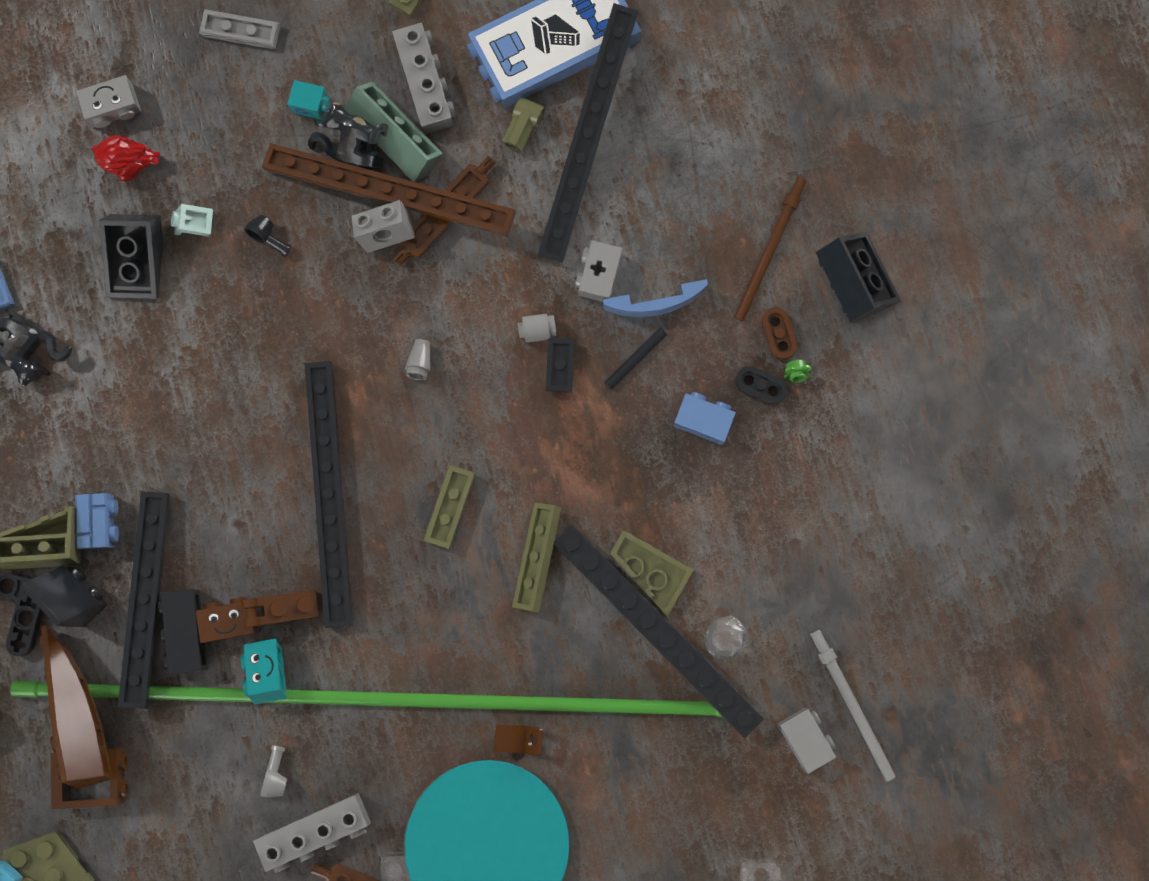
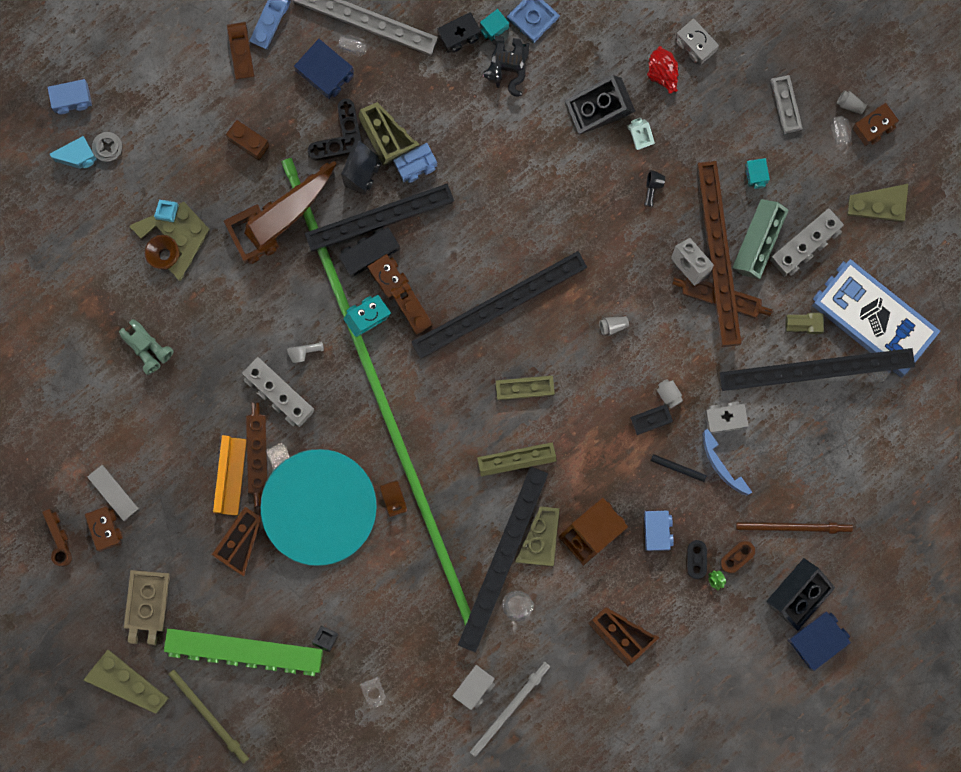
camera: 60 degrees right, 0 degrees up
black animal [308,102,388,172] -> none
none -> reddish brown slope [558,498,628,566]
none -> reddish brown wedge [588,607,660,667]
none -> dark blue brick [788,611,851,671]

